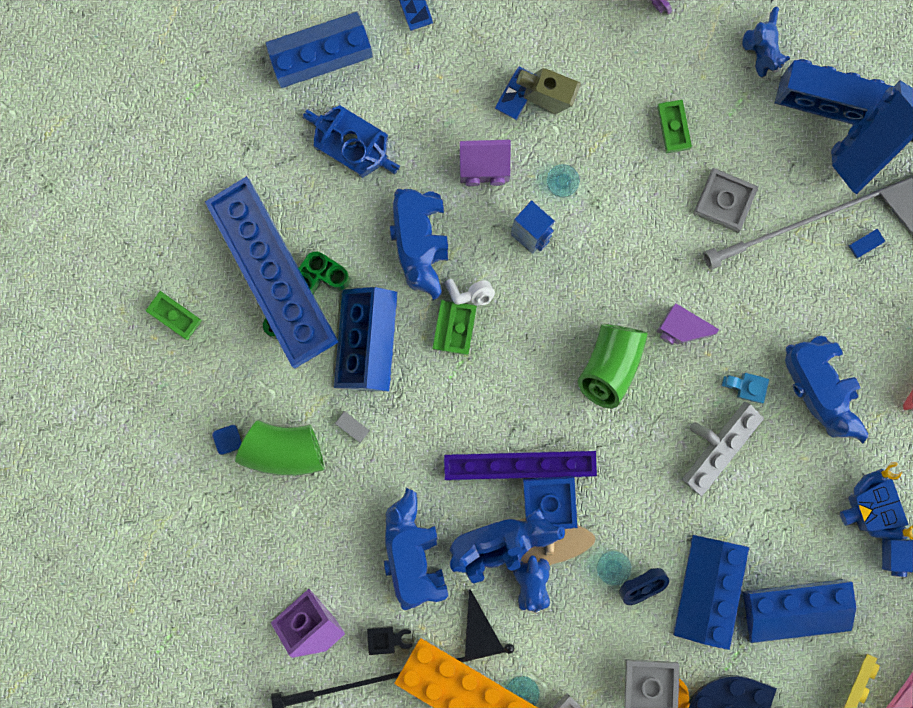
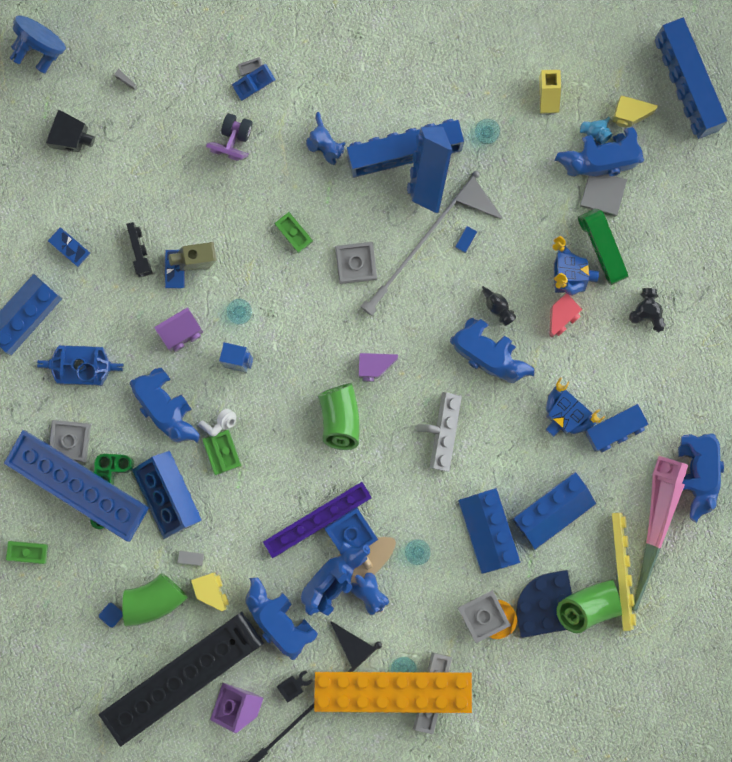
camera: 30 degrees left, 0 degrees up
dark blue plate [619,568,669,605] -> none
dark azure plate [722,373,769,404] -> none
none -> light grey tile [49,420,91,462]
none -> black hinge [98,611,264,747]
none -> black plate [126,222,153,277]
none -> light yellow slope [191,572,229,611]
none -> black animal [482,286,516,326]

